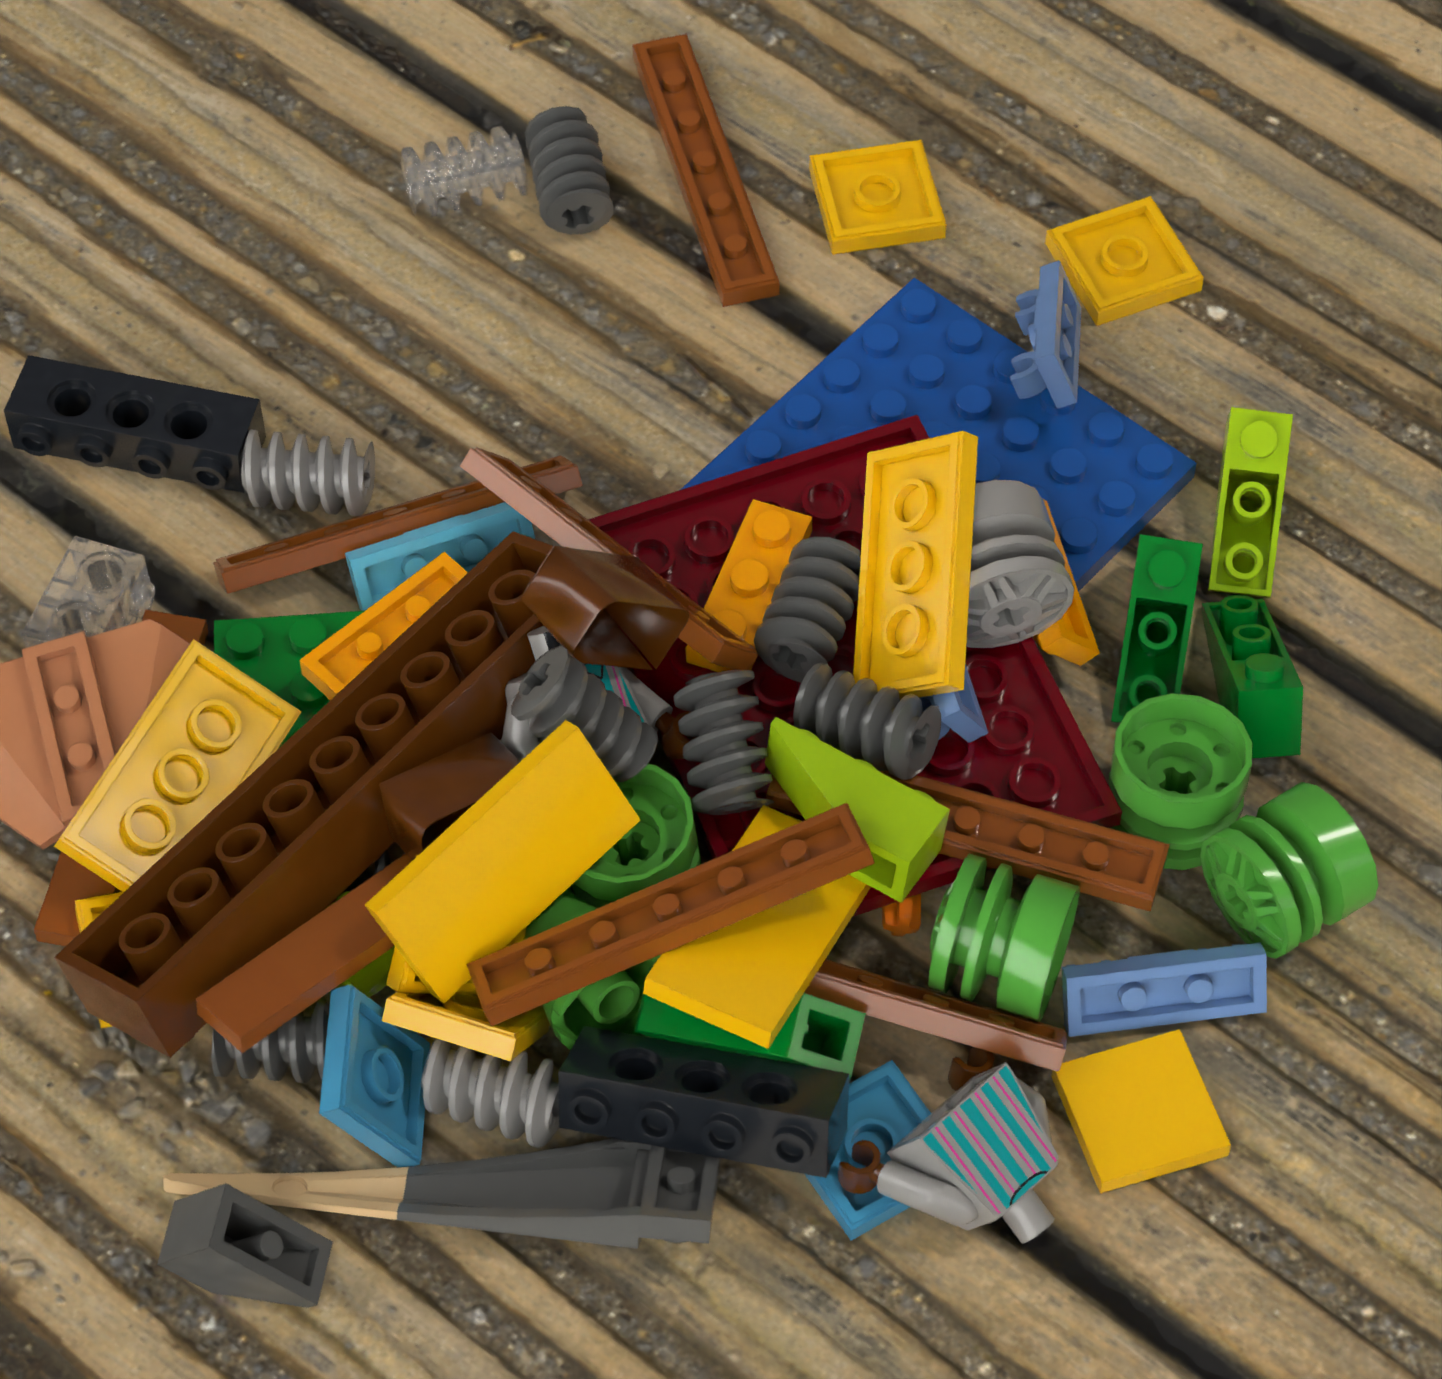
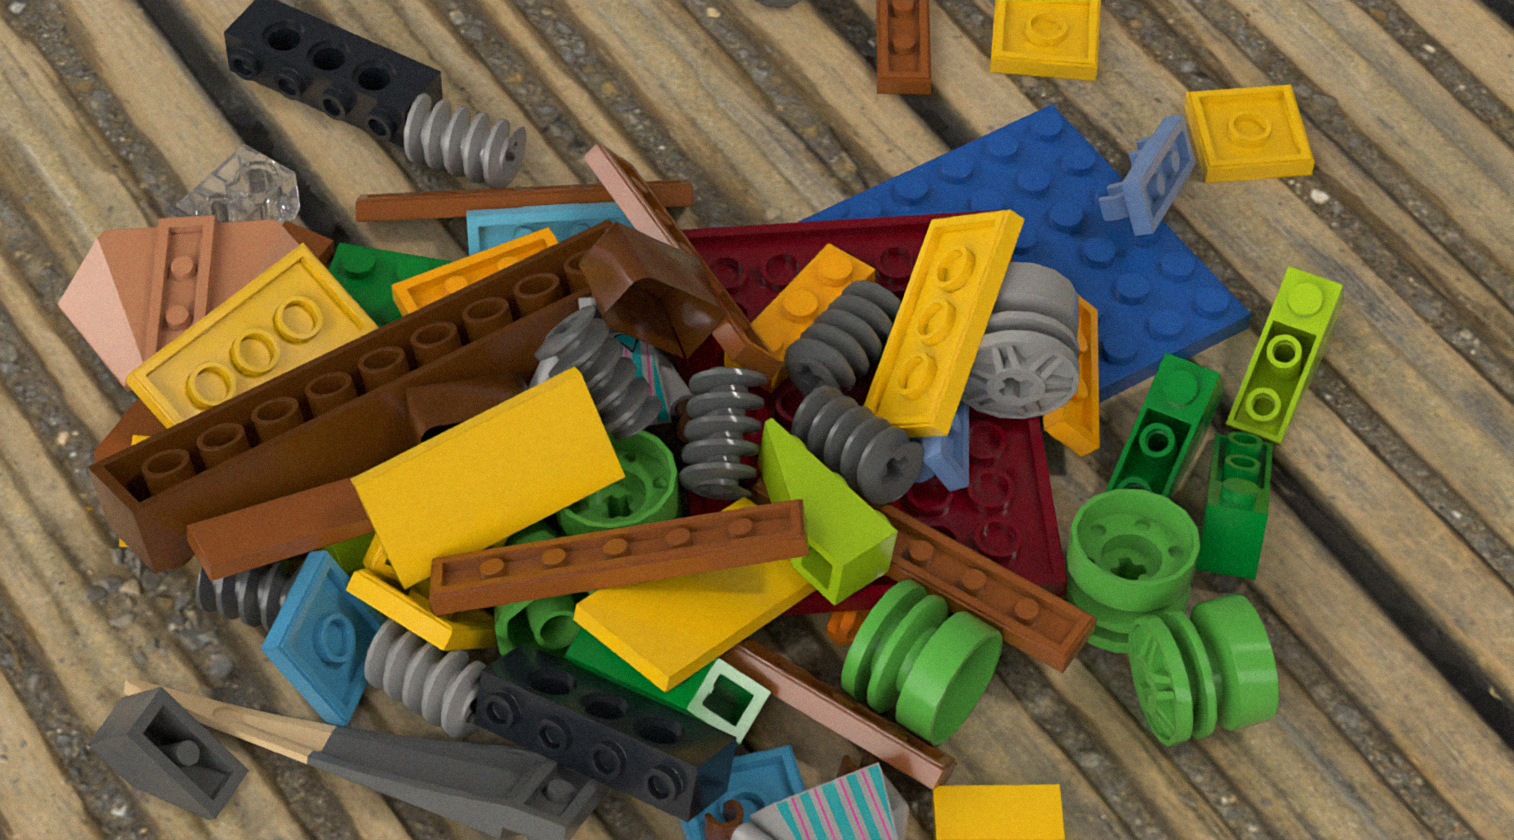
camera: 15 degrees right, 5 degrees down
medium blue plate [1062,942,1267,1037] -> none

